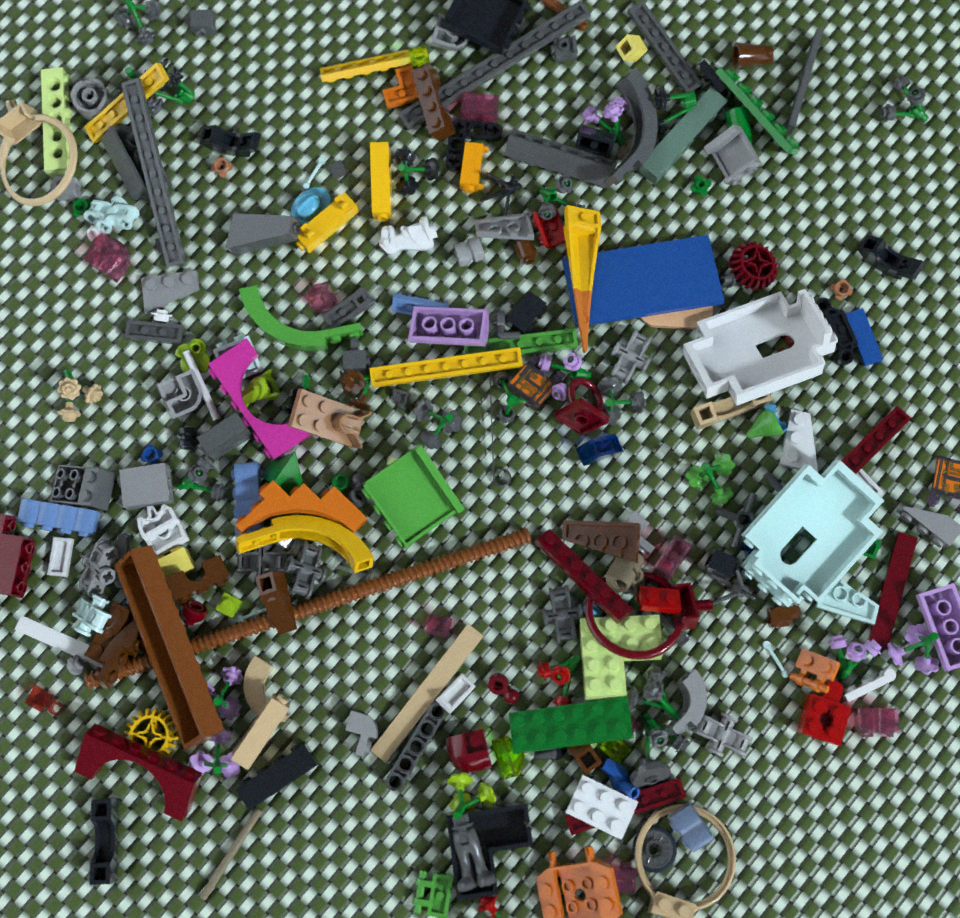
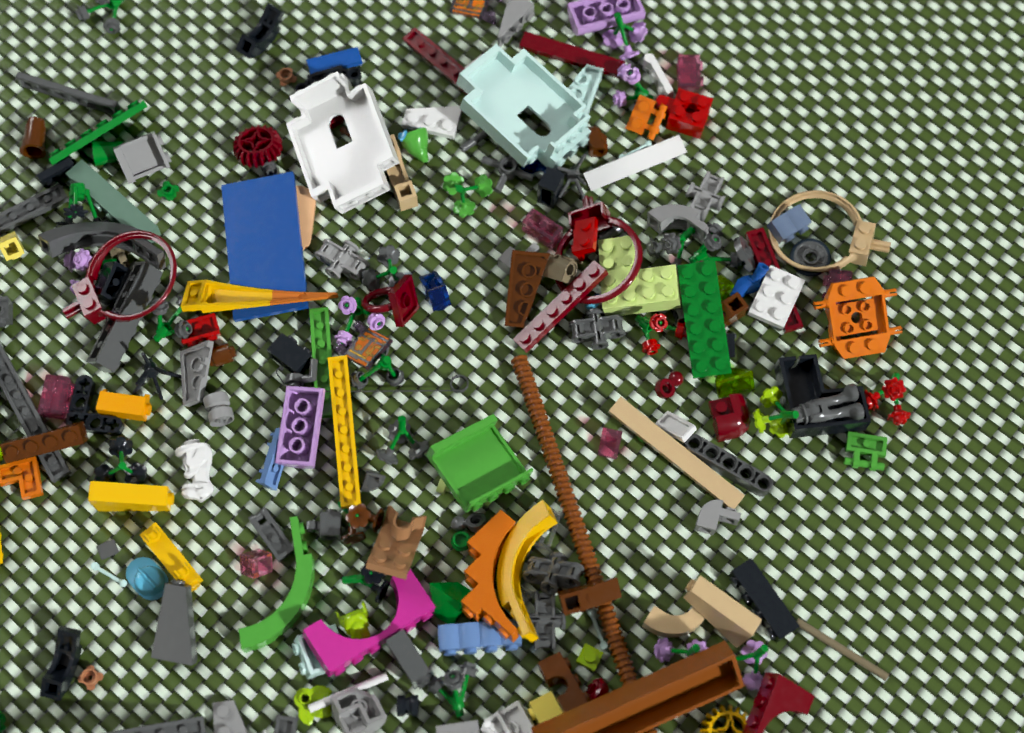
camera: 95 degrees left, 10 degrees down
none -> dark red brick [62,230,177,325]
none -> white sticker [583,135,687,191]

